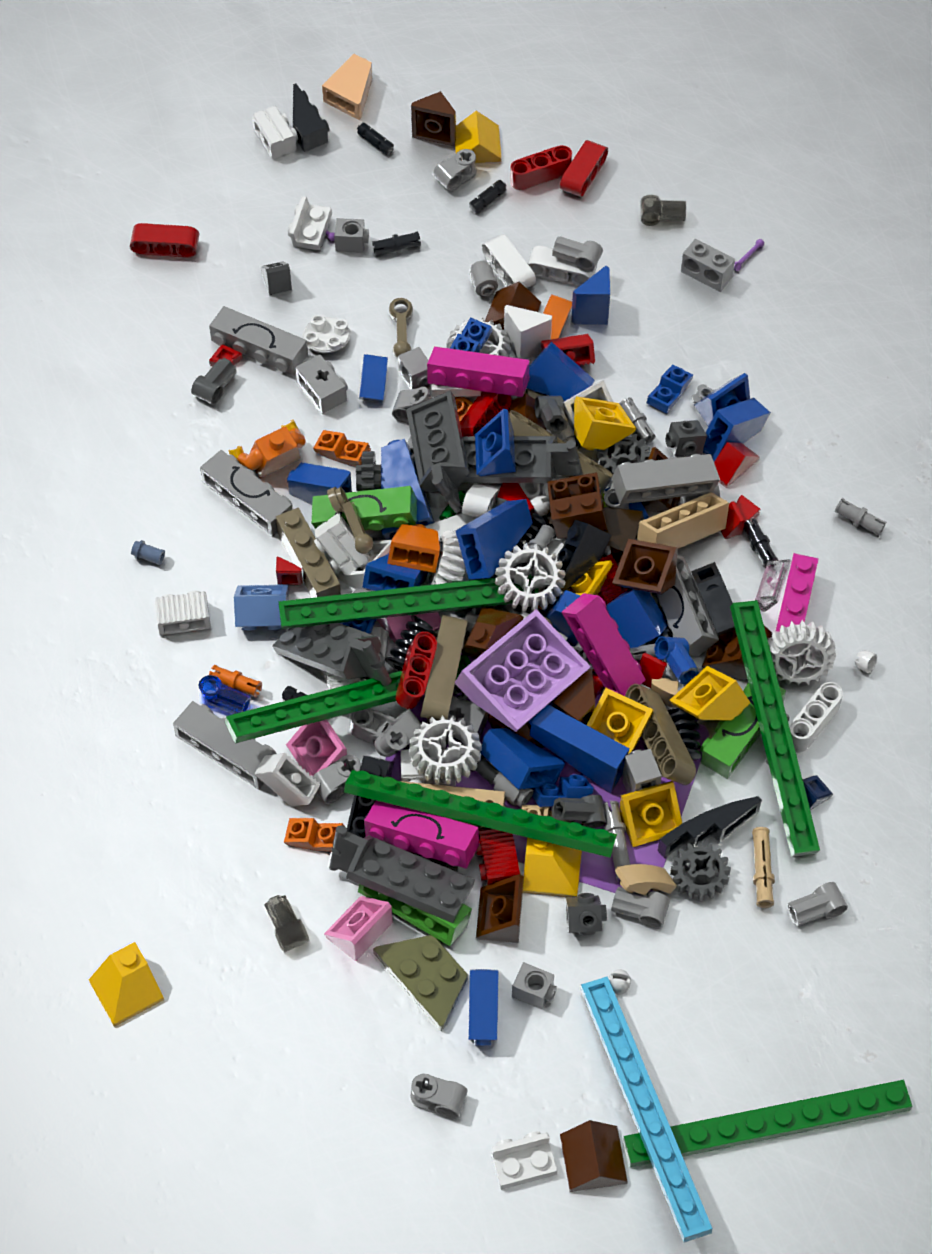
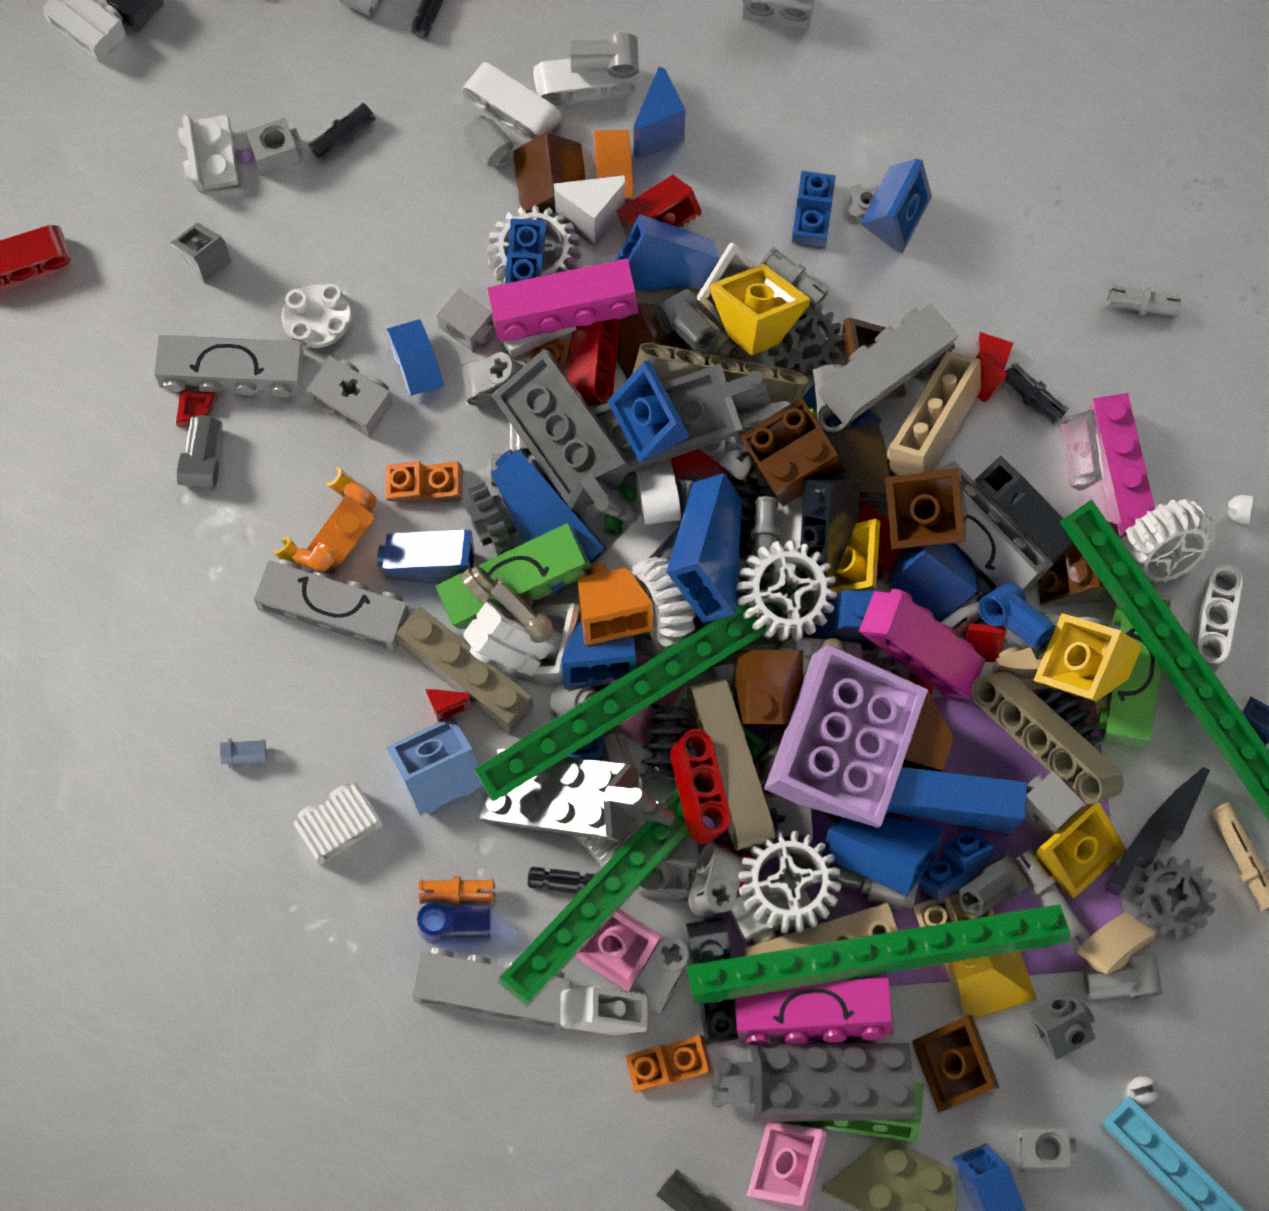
camera: 25 degrees left, 15 degrees up
dark tan piece [389,298,413,358] -> none
red brick [476,829,520,885] -> none
yellow slope [587,688,654,754] -> none
dark grey brick [665,420,707,457] -> none
blue slope [703,398,771,462] -> none
red slope [714,442,760,488] -> none

